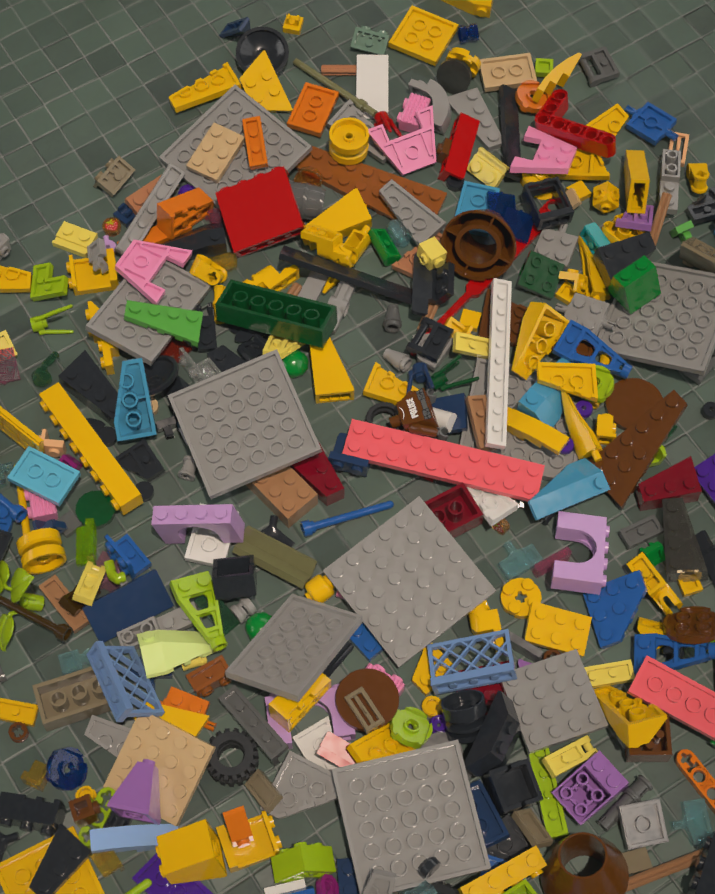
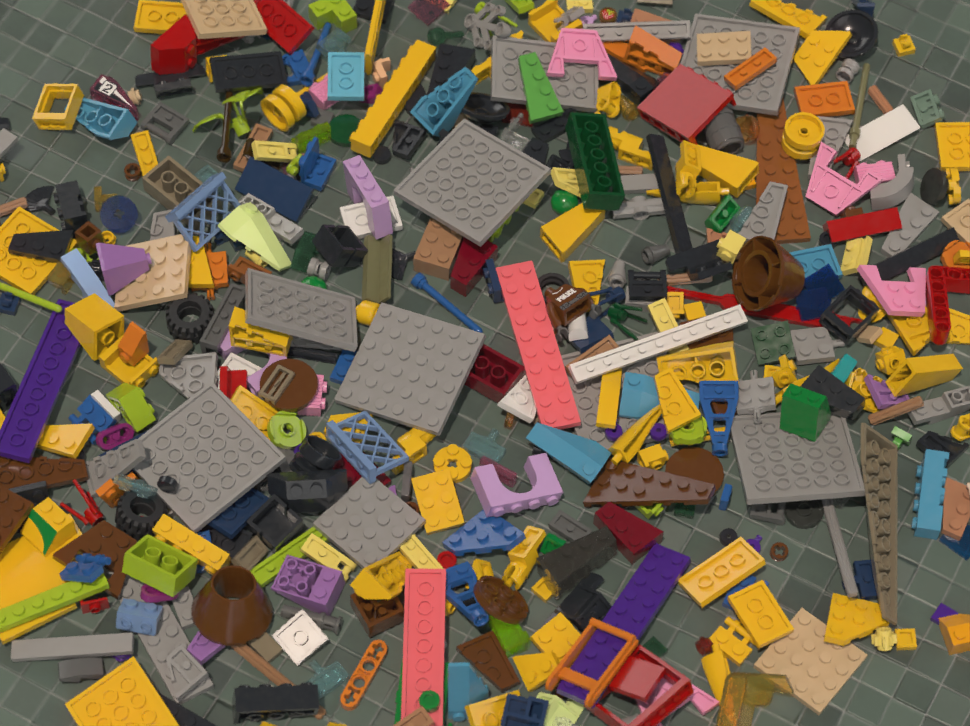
camera: 60 degrees right, 5 degrees down
lime plate [169,571,228,652] -> none
none -> red tile [437,551,457,569]
none -> light grey plant [464,2,511,51]
none -> blue tile [719,483,732,511]
none -> light grey wheel [835,58,860,84]

